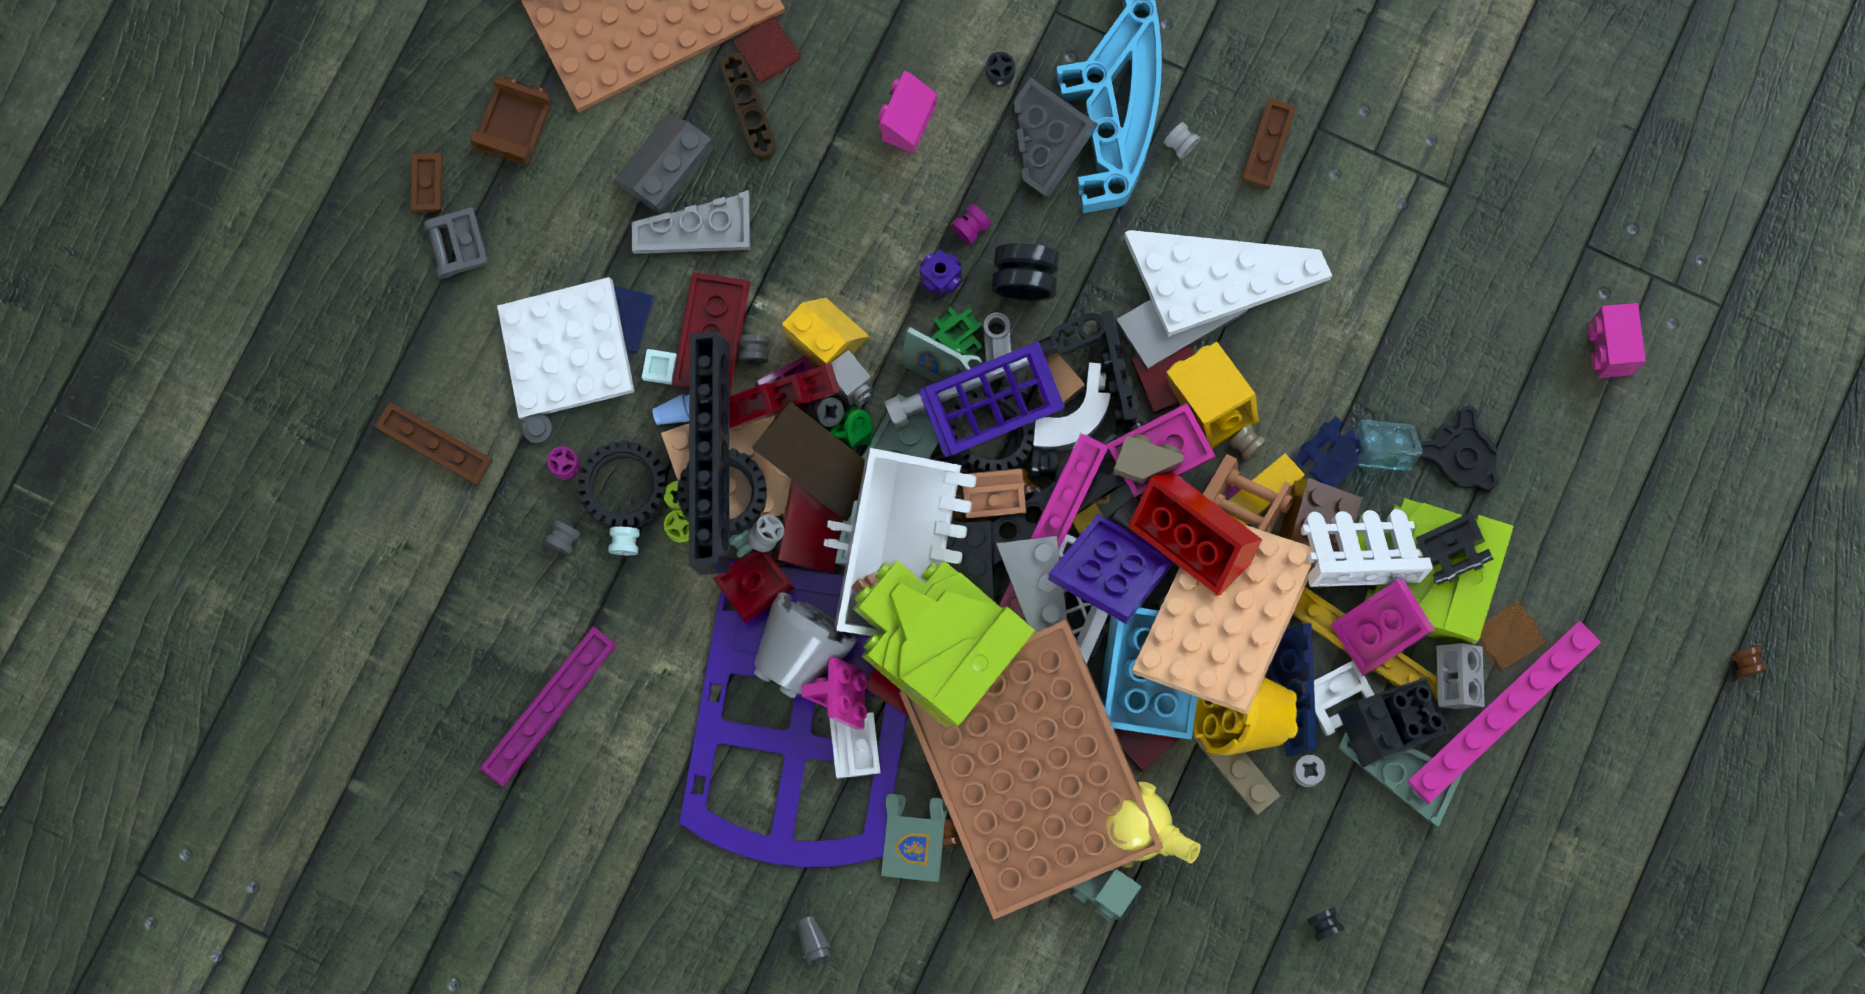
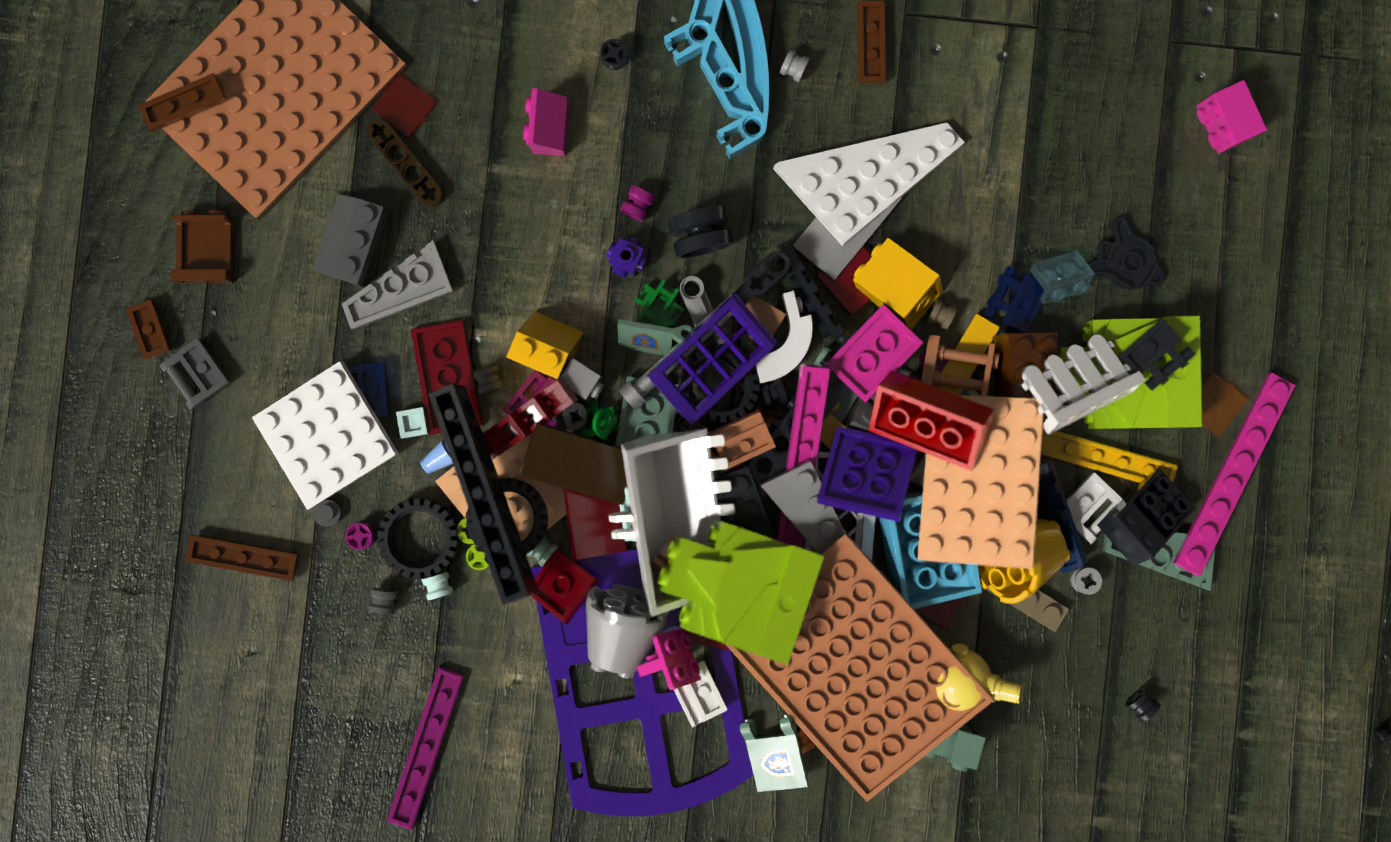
camera: 25 degrees left, 10 degrees up
light grey wheel [747,515,784,552] -> none
dark grey plate [1014,77,1098,198] -> none
dark tan slope [1114,434,1184,484] -> none
dark pink plate [1331,578,1435,676] -> none
light grey brick [1436,643,1485,709] -> none

